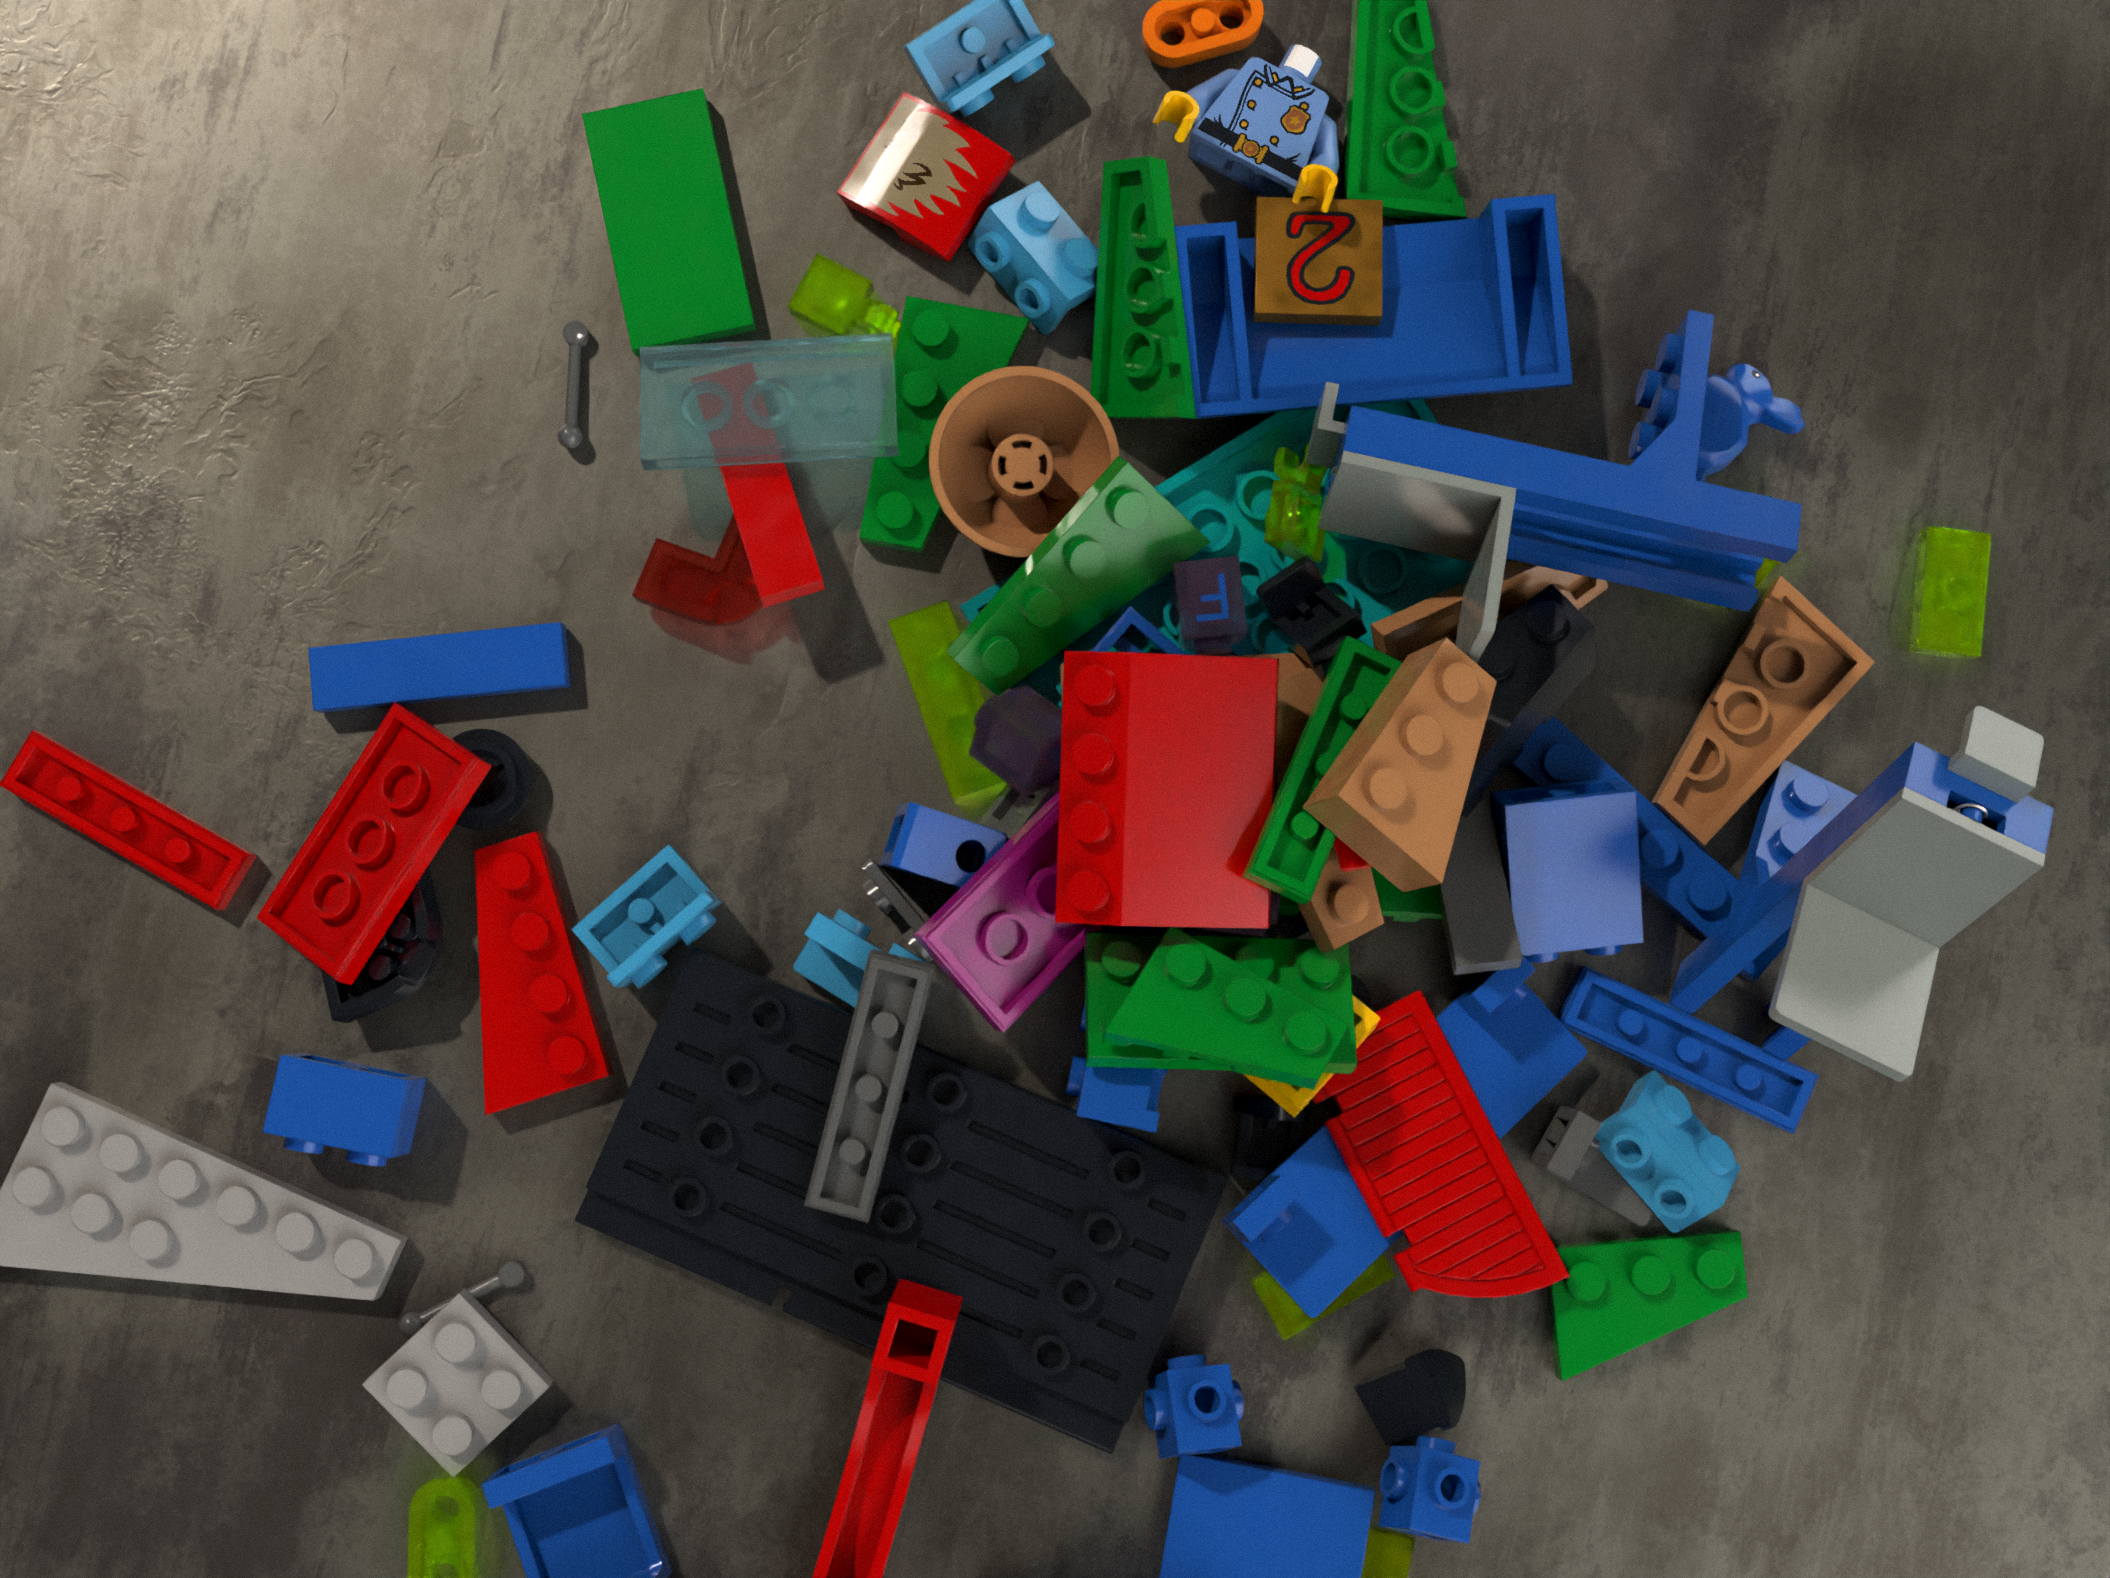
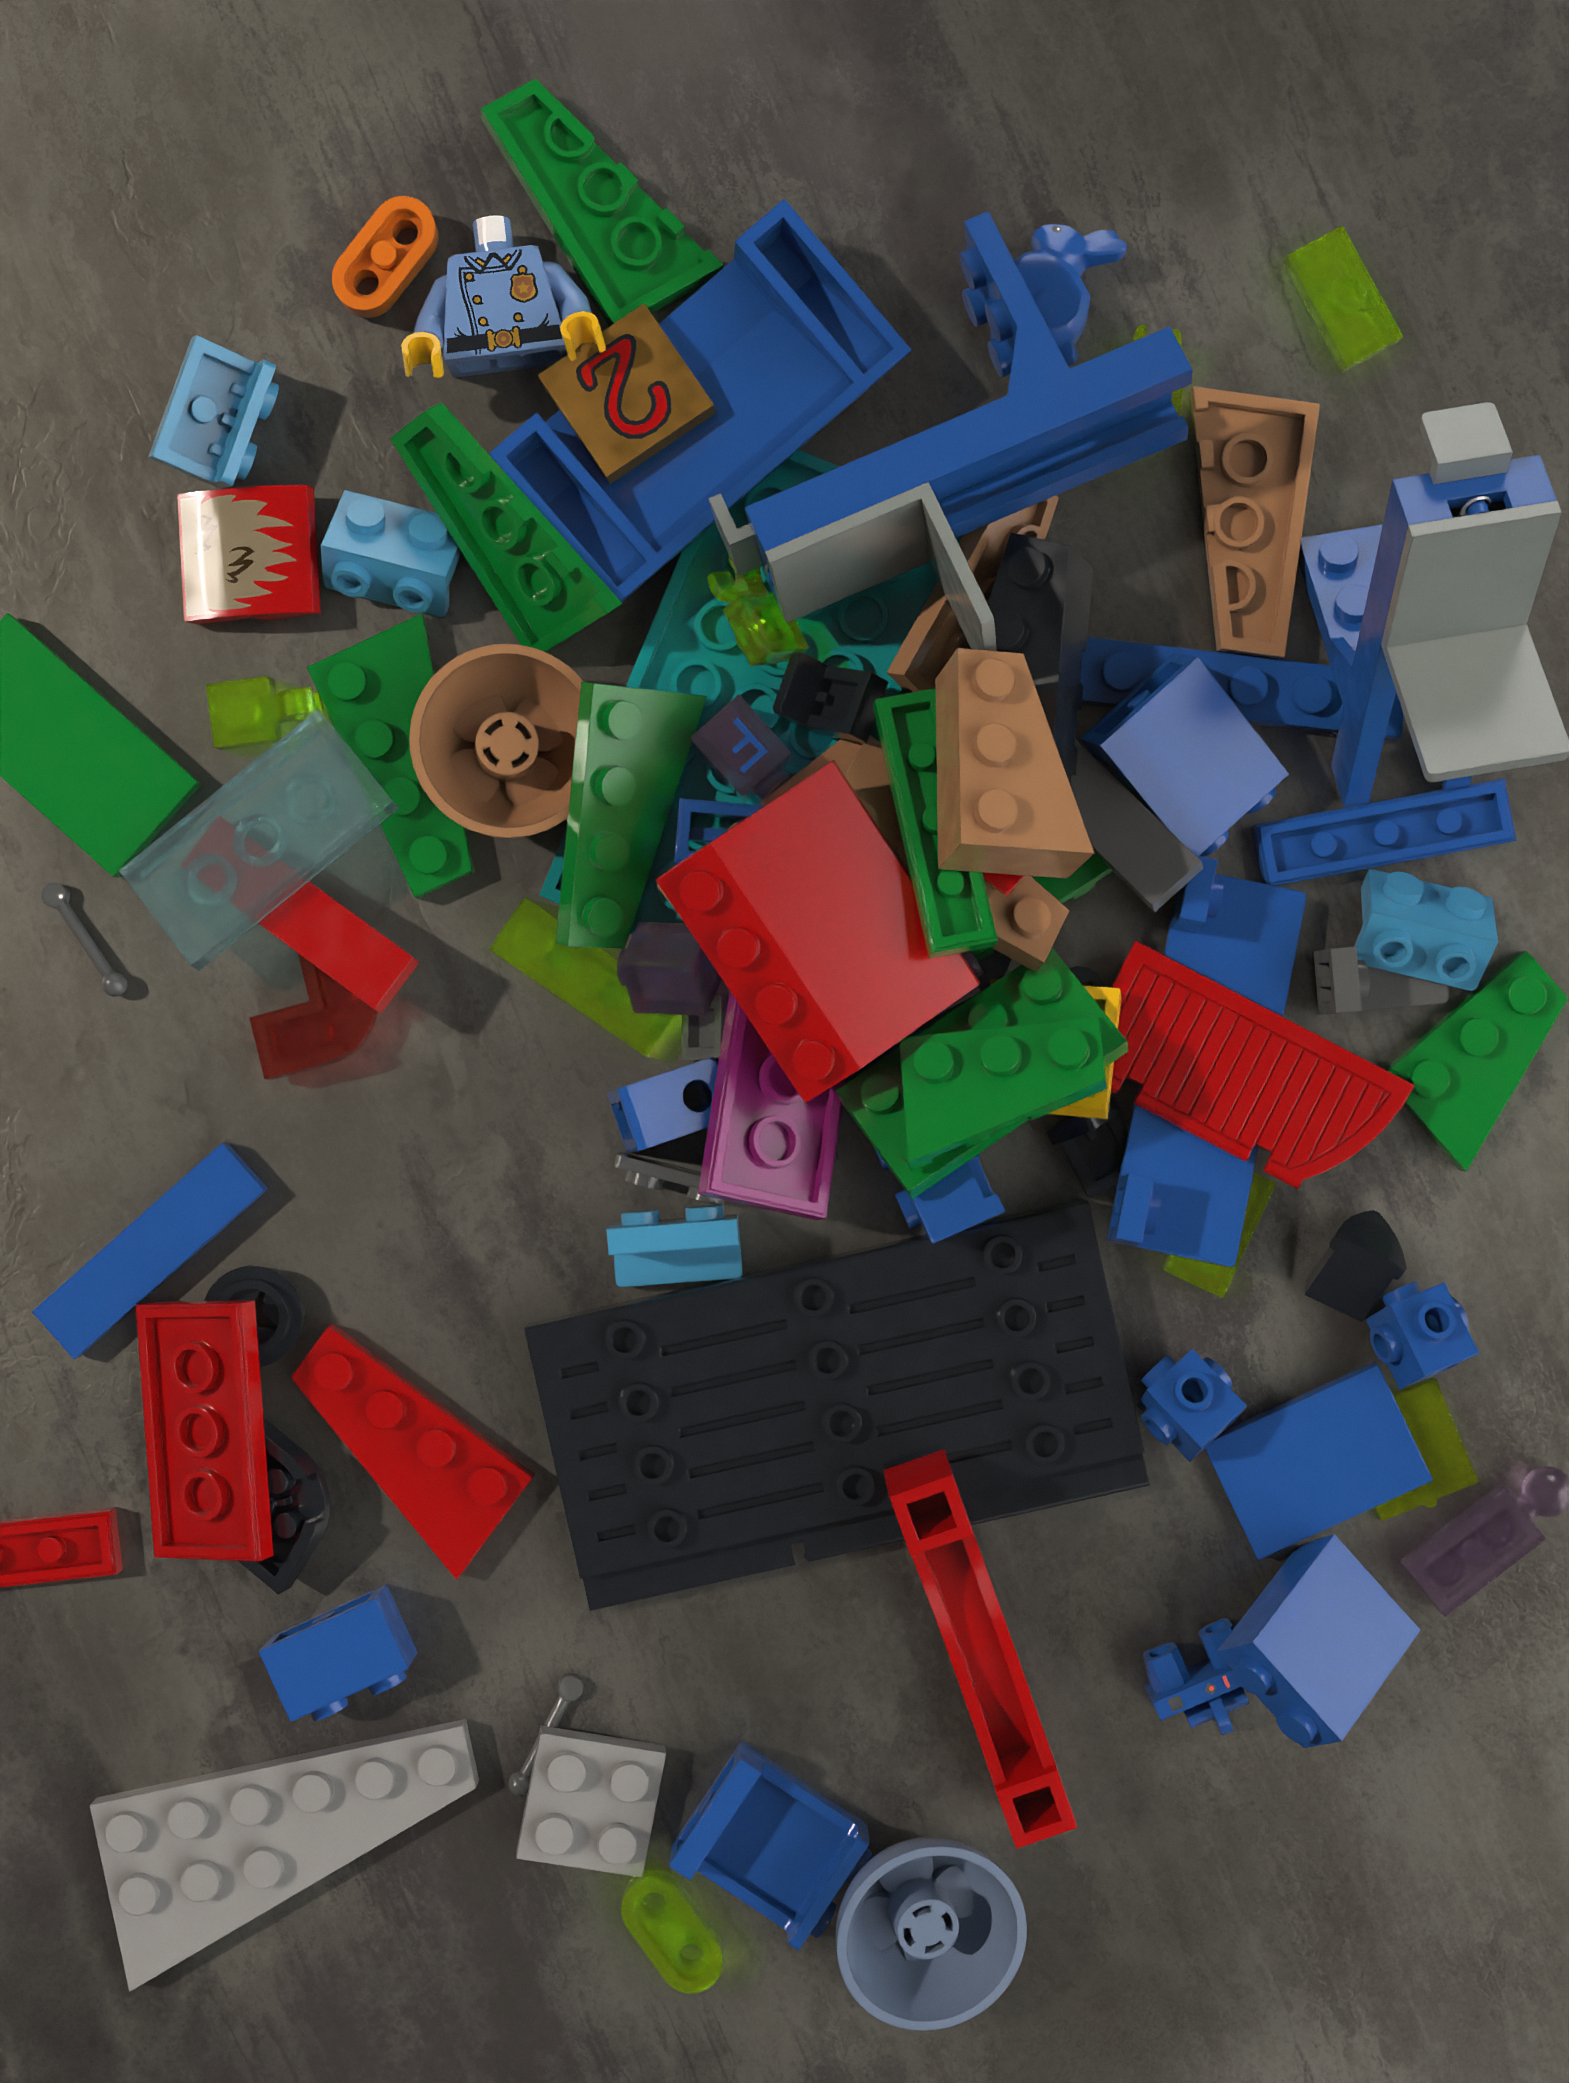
camera: 35 degrees left, 5 degrees up
dark azure bracket [571,844,723,989] -> none
dark grey tile [804,949,936,1223] -> none

